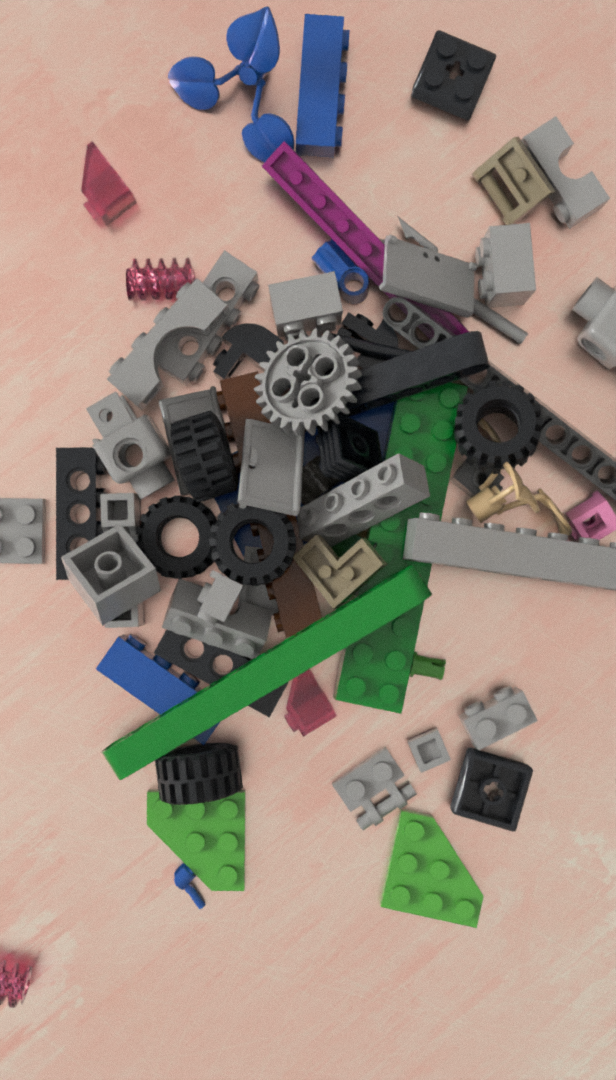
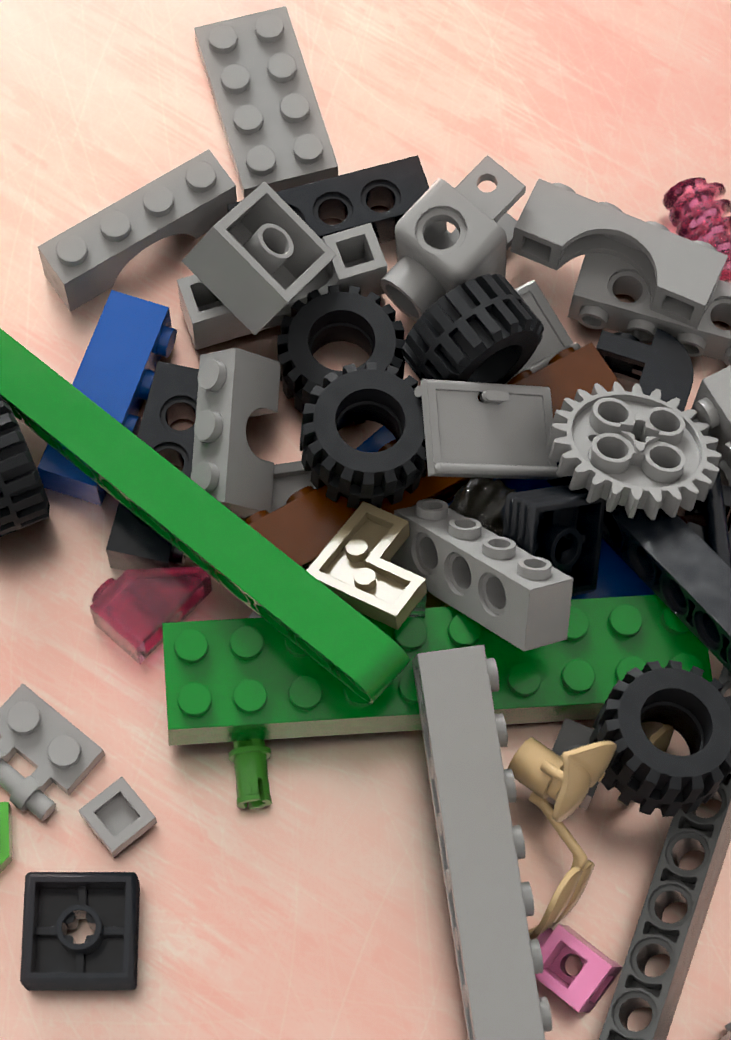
camera: 75 degrees right, 20 degrees down
light grey brick [197,570,243,625] -> none
light grey brick [458,686,538,751] -> none
none -> light grey arch [38,149,237,312]

